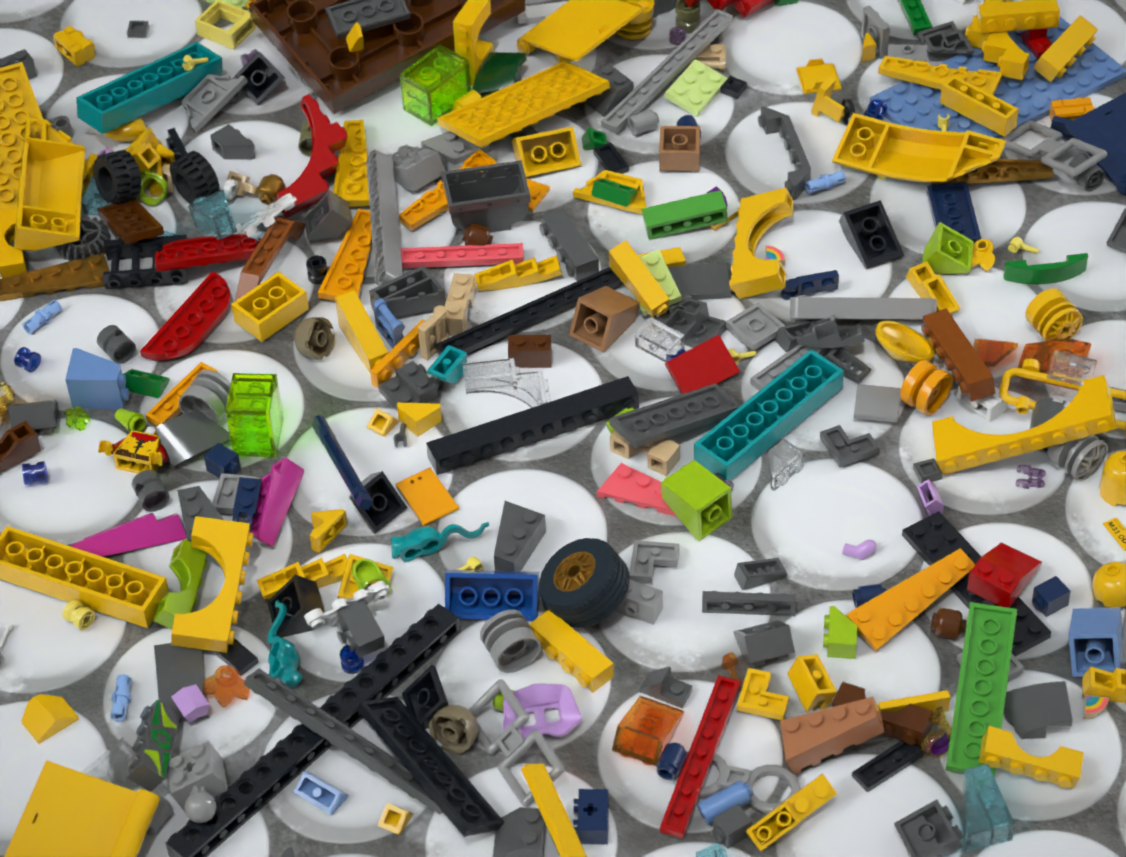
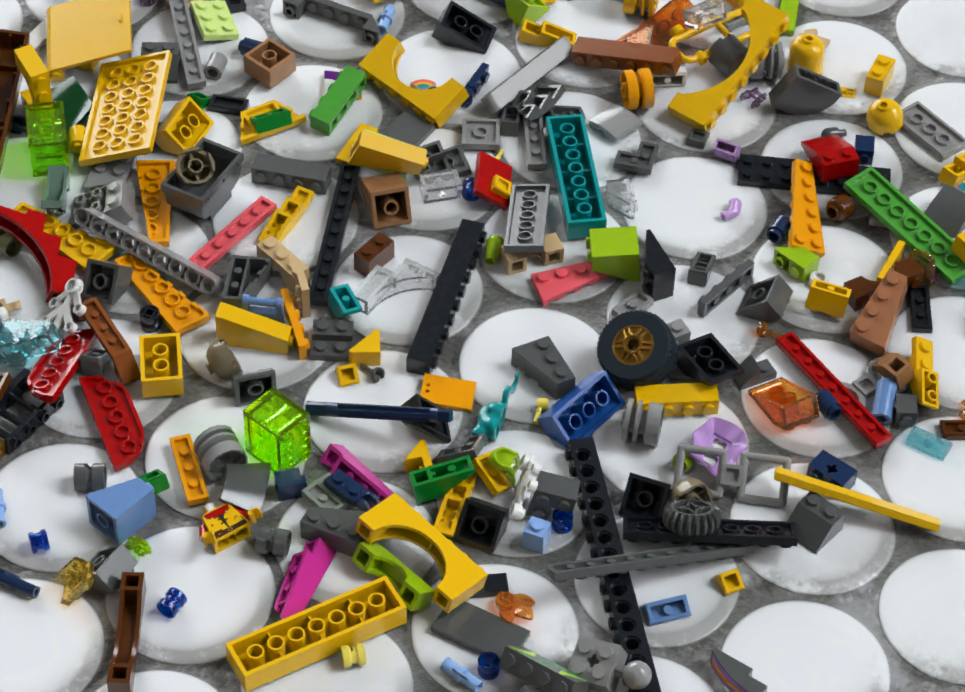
camera: 55 degrees left, 0 degrees up
lime cone [115,408,146,432] -> none
lavender piece [171,684,210,723] -> none
pearl gold head [256,174,286,205] -> none
teal animal [267,600,303,689] -> none
reddish brown head [462,223,493,246] -> none
yellow plate [737,668,789,720] -> none
yellow dish [875,321,935,364] -> none
medium blue slope [1069,607,1122,677] -> none
none -> sand green arch [41,165,70,215]
none -> dark grey slope [79,348,111,376]
none -> dark tan cylinder [175,147,215,187]
none -> dark grey slope [231,368,277,407]
none -> green slope [408,455,476,504]
none -> dark grey plate [436,433,487,464]
none -> clear blue wheel [477,652,500,680]
none -> yellow tile [491,174,512,200]
none -> light blue brick [523,516,552,554]
none -> black slope [642,229,676,302]
none -> dark grey gear [663,498,721,537]
none -> black slope [676,333,745,387]
none -> dark grey brick [768,64,842,115]
none -> white tile [809,271,829,286]
none -> dark grey cylinder [821,127,847,137]
none -> medium nougat slope [872,352,915,390]

